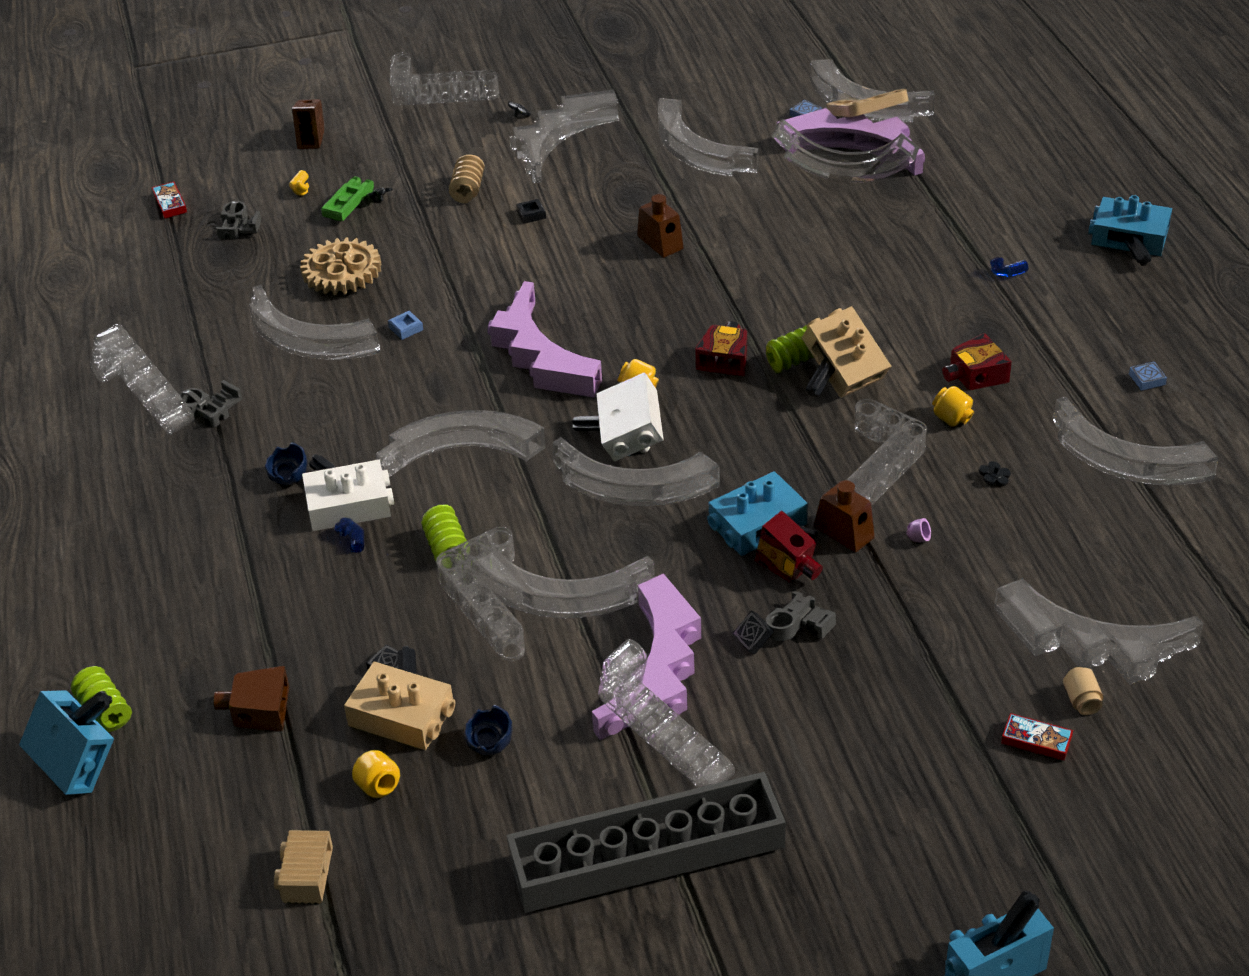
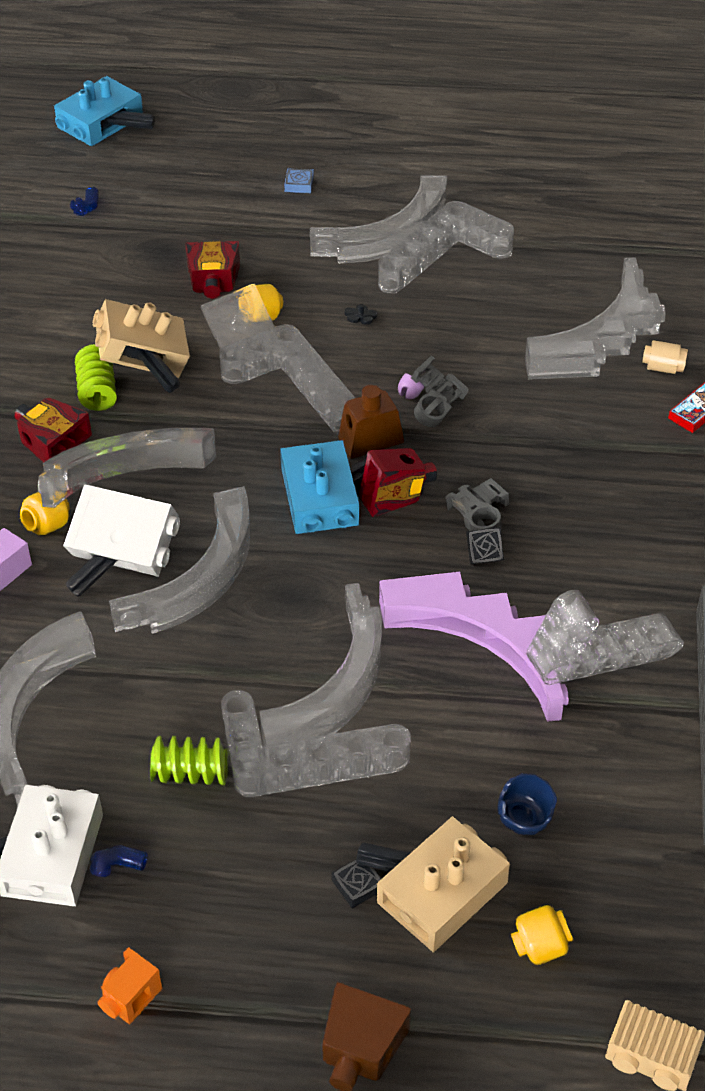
camera: 70 degrees left, 5 degrees up
none -> clear arch [38,428,216,508]
none -> orange brick [98,947,163,1024]
none -> clear plate [201,283,279,360]
none -> clear beam [378,201,514,293]
none -> dark grey piece [411,355,469,427]

